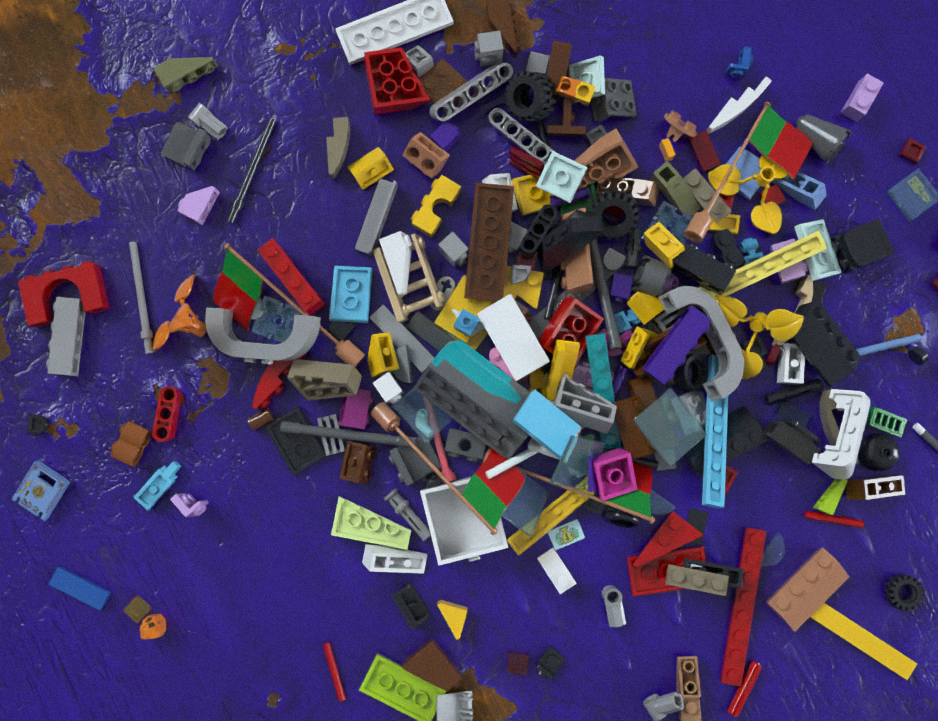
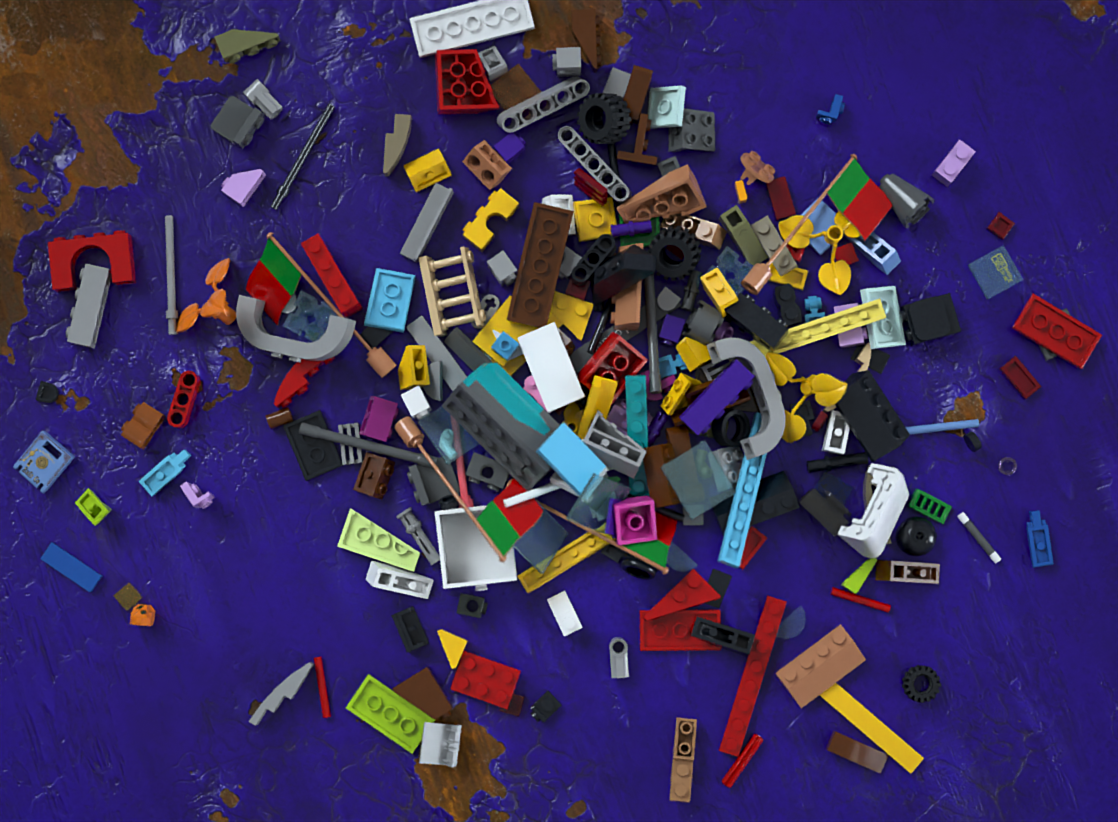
camera: 10 degrees right, 0 degrees up
dark tan wedge [287,359,362,401] -> none
white slope [379,231,412,295] -> none
light grey tile [511,265,531,285] -> none
light aqua tile [536,151,587,203] -> none
clear light blue sticker [548,519,585,550] -> none
leg [556,76,595,106] -> none
light grey piece [643,692,684,721] -> none
dark tan plate [665,565,729,596] -> none
white slope [706,77,772,134] -> none
none -> lime slope [75,488,112,526]
none -> light grey slope [249,662,314,726]
none -> red plate [450,651,521,709]
none -> pearl dark grey brick [456,593,488,618]
none -> reddish brown slope [826,730,889,774]

